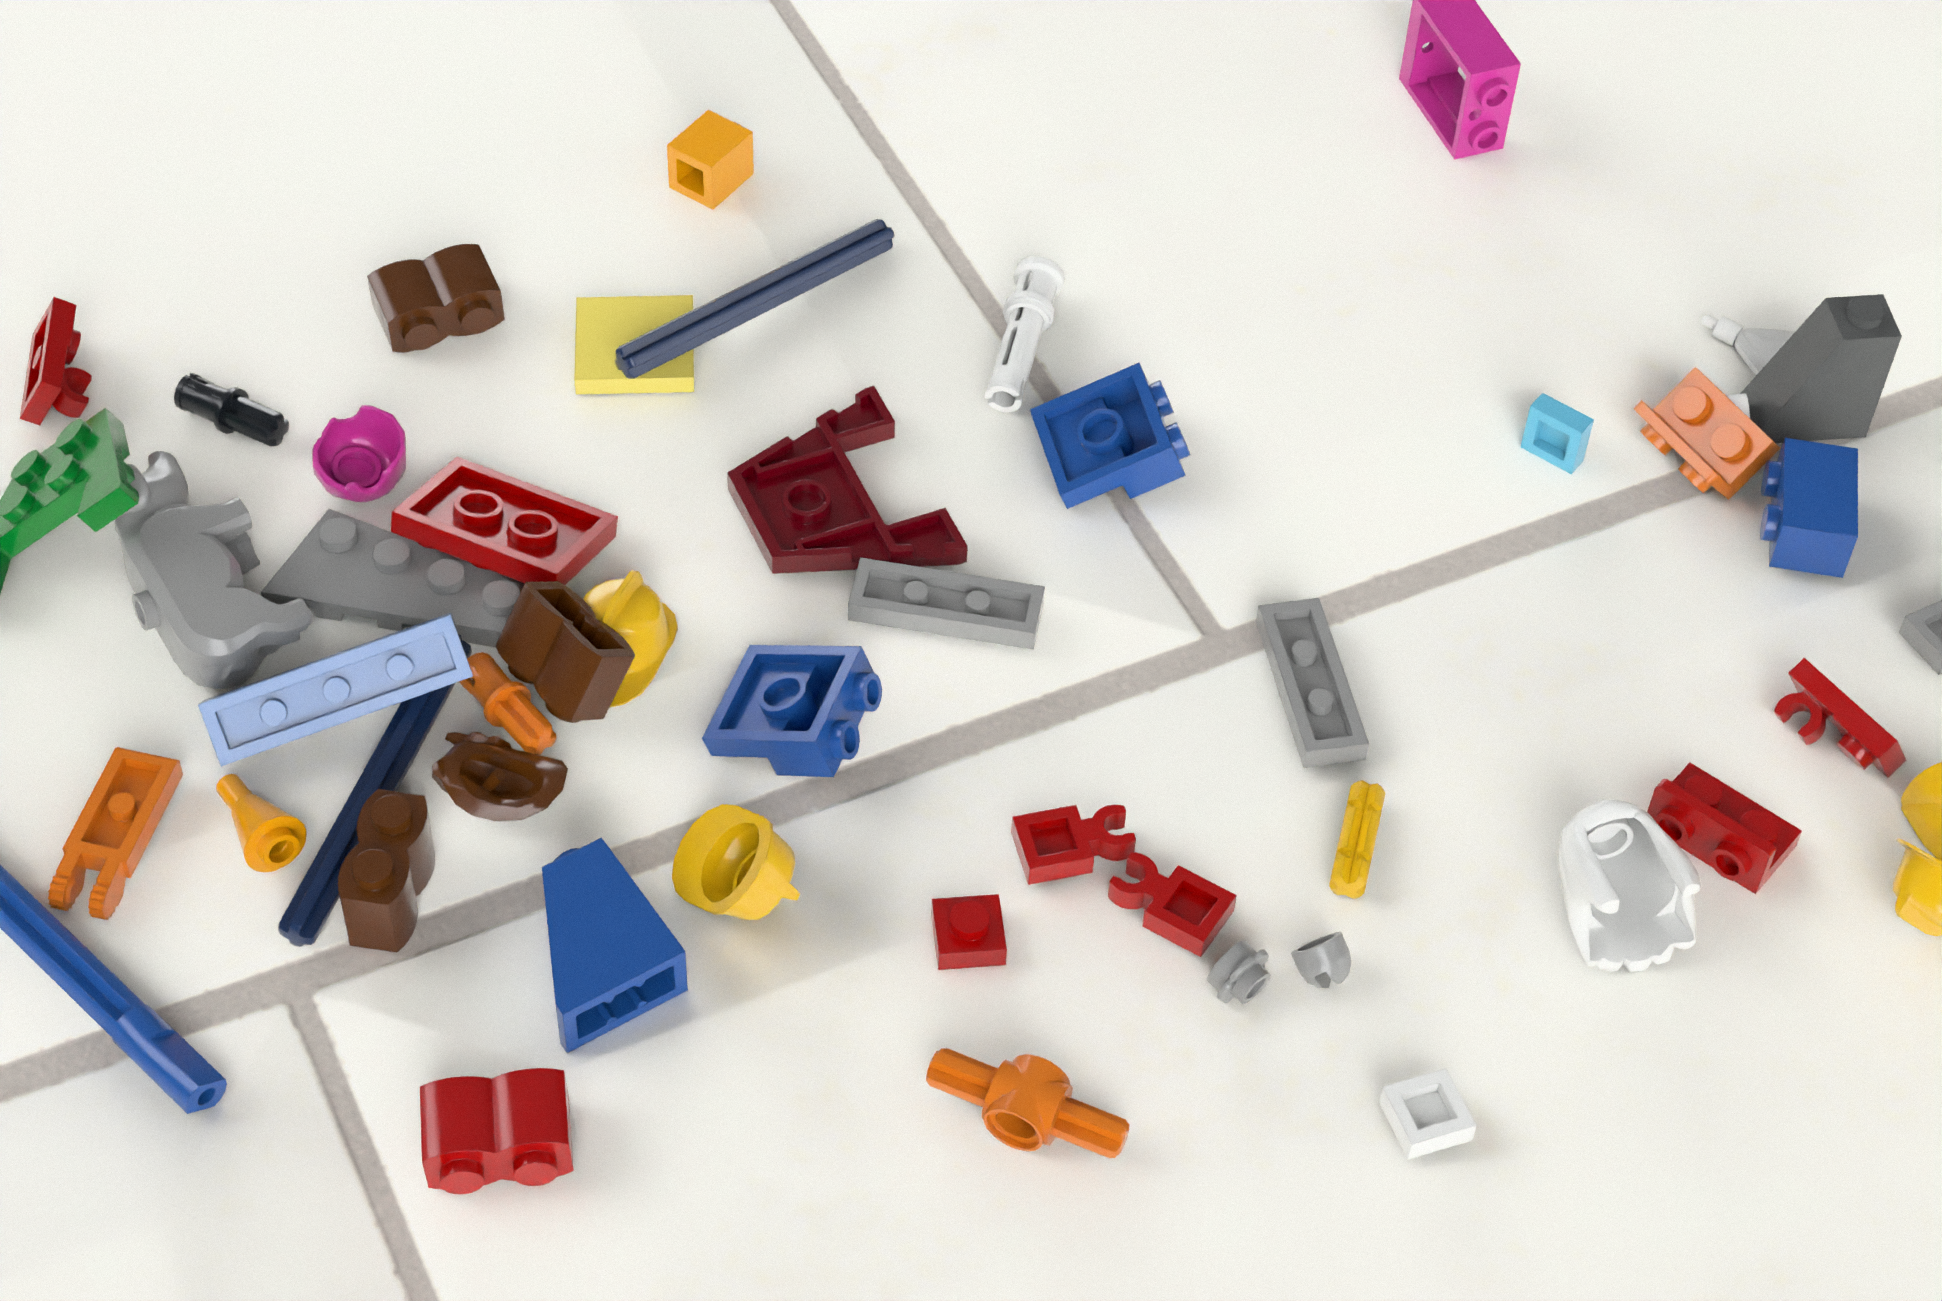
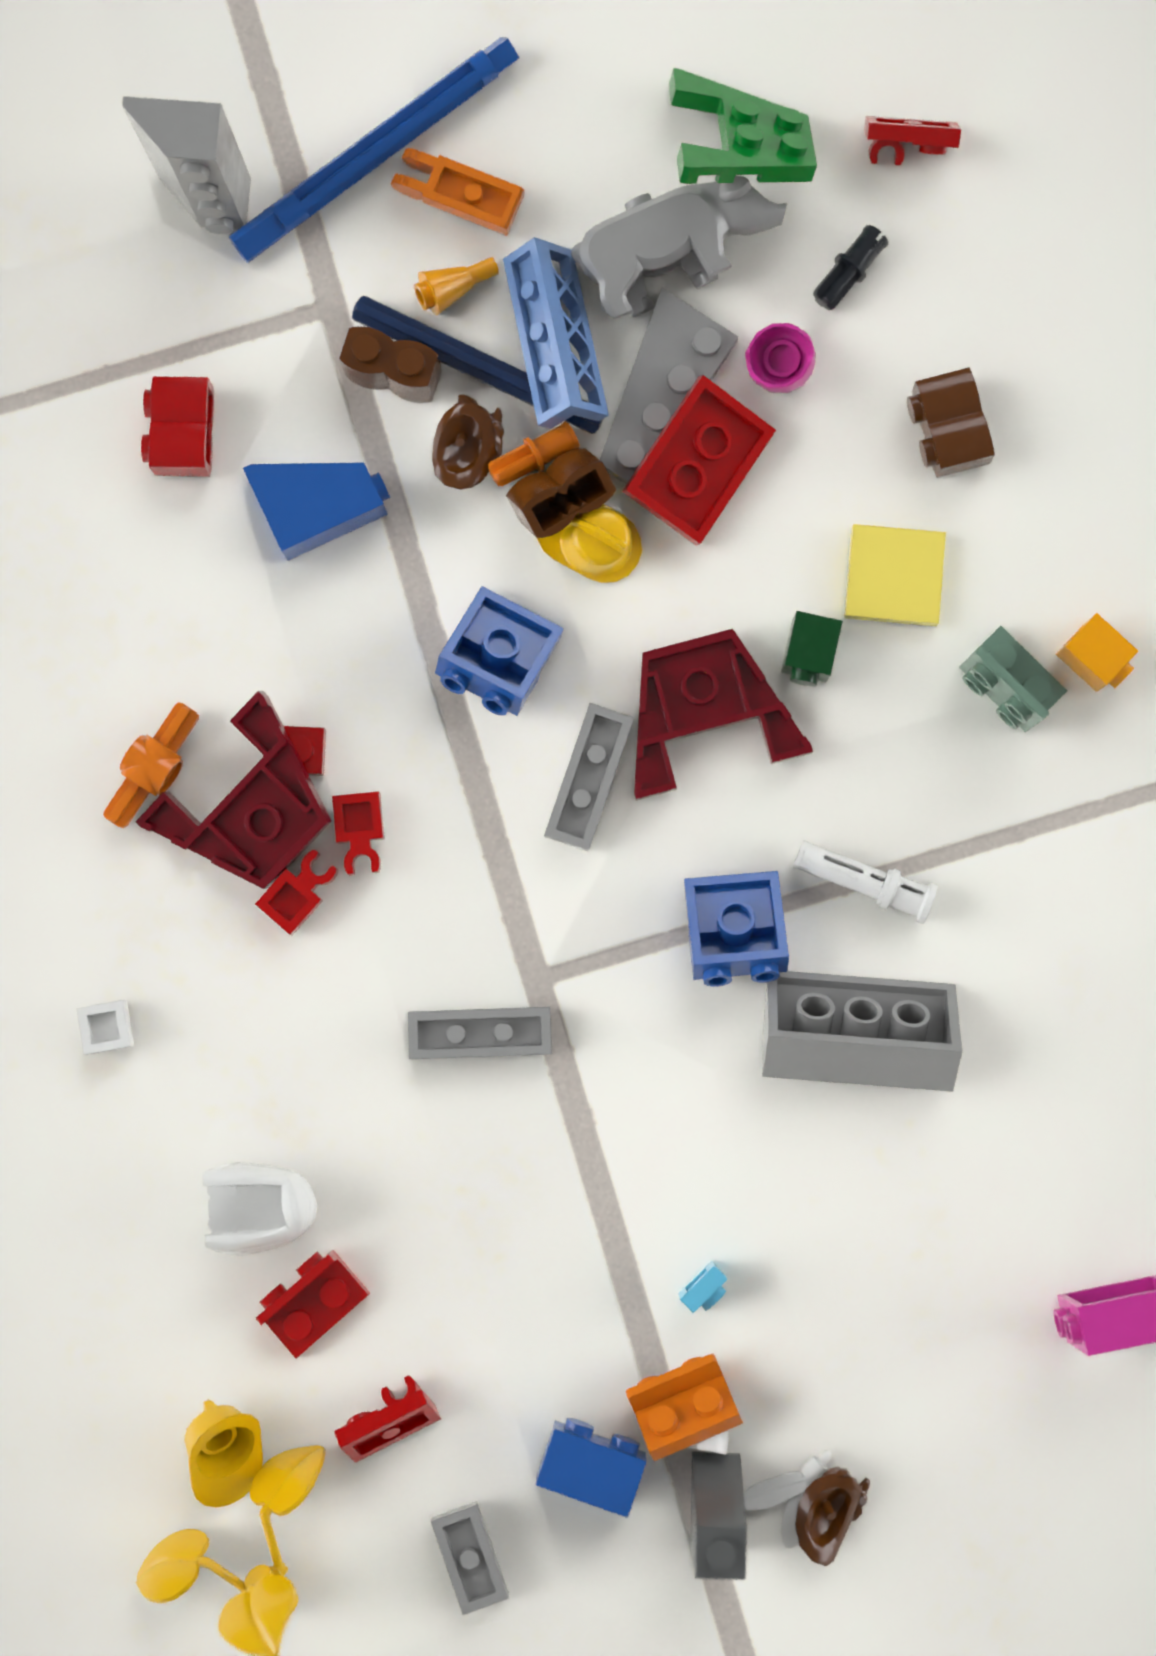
camera: 105 degrees right, 35 degrees up
dark blue axle [615,219,895,379] -> none
yellow piece [672,804,800,920] -> none
light grey plate [1207,941,1271,1004] -> none
light grey hinge [1291,932,1351,988] -> none
yellow axle [1329,780,1386,899] -> none
none -> light grey slope [122,96,251,235]
none -> dark red wing [135,691,332,889]
none -> light grey slope [762,971,962,1092]
none -> dark green brick [781,611,843,687]
none -> reddish brown hat [795,1467,870,1566]
none -> sand green bracket [959,626,1068,732]

